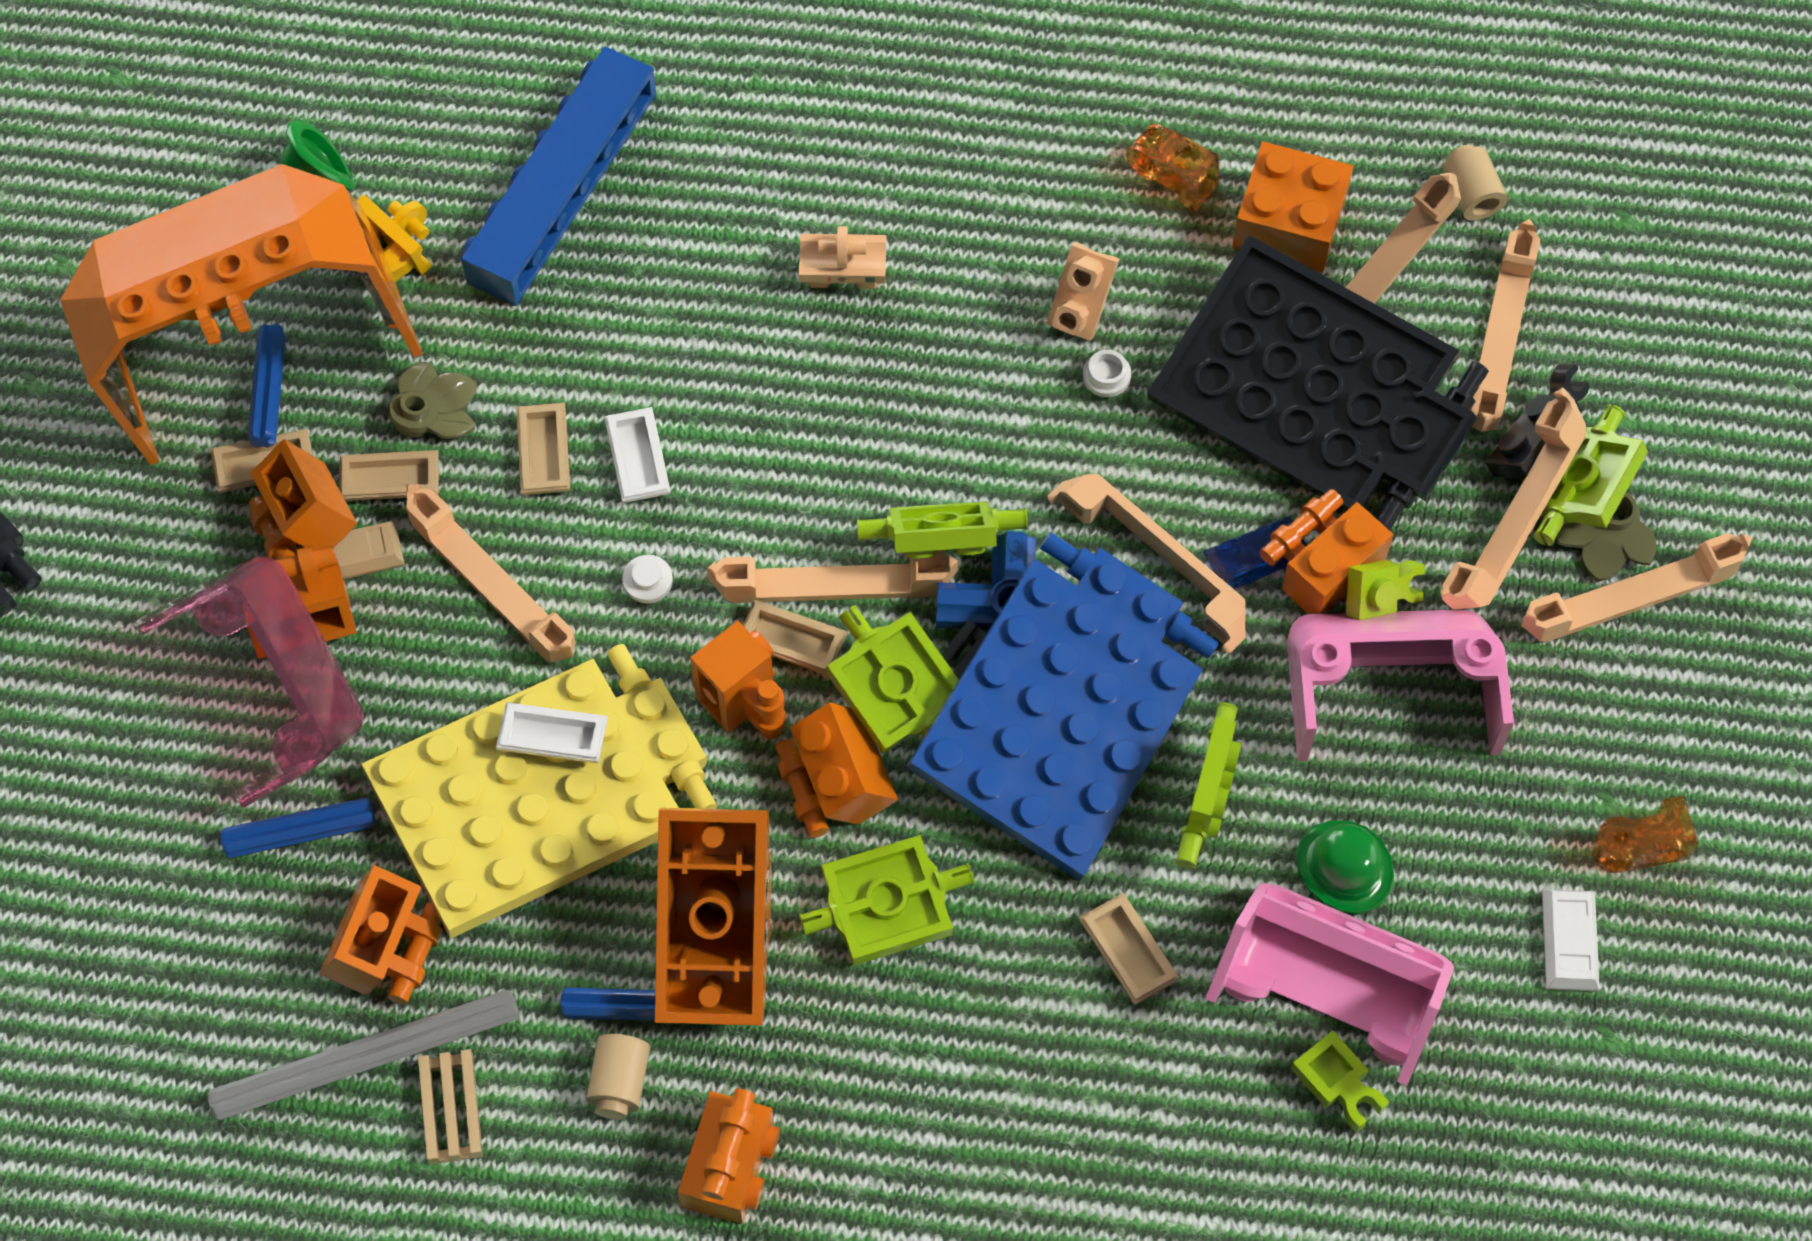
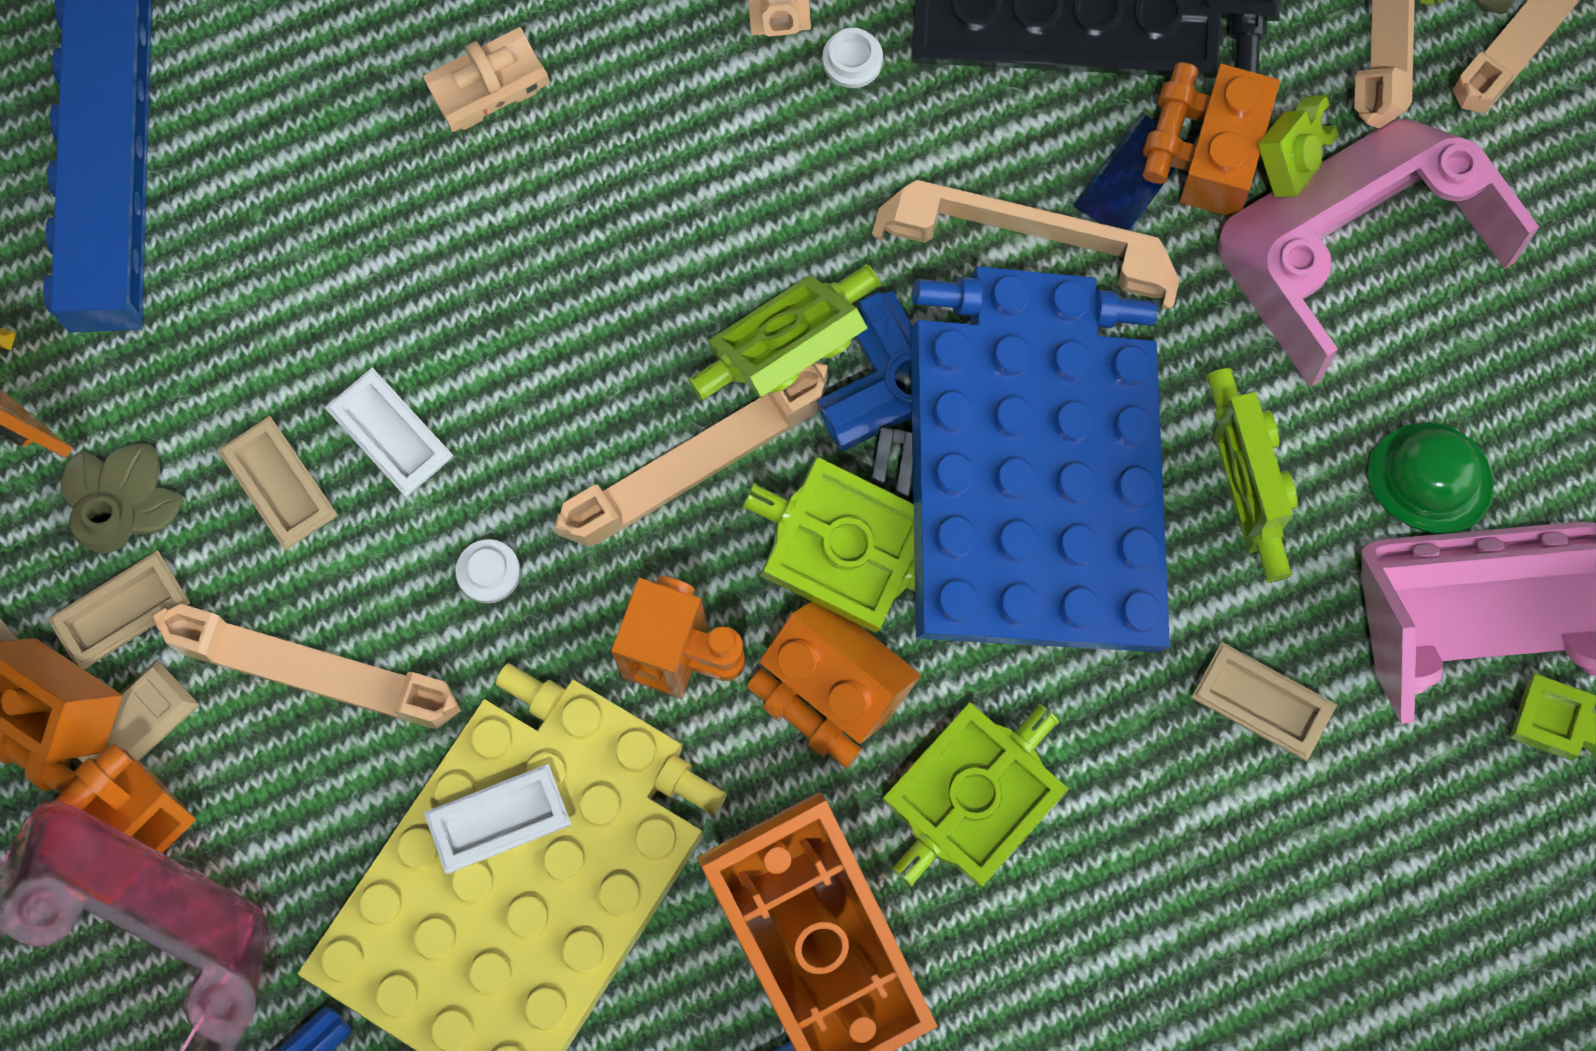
camera: 25 degrees left, 10 degrees up
tan tile [743,599,848,676] -> none

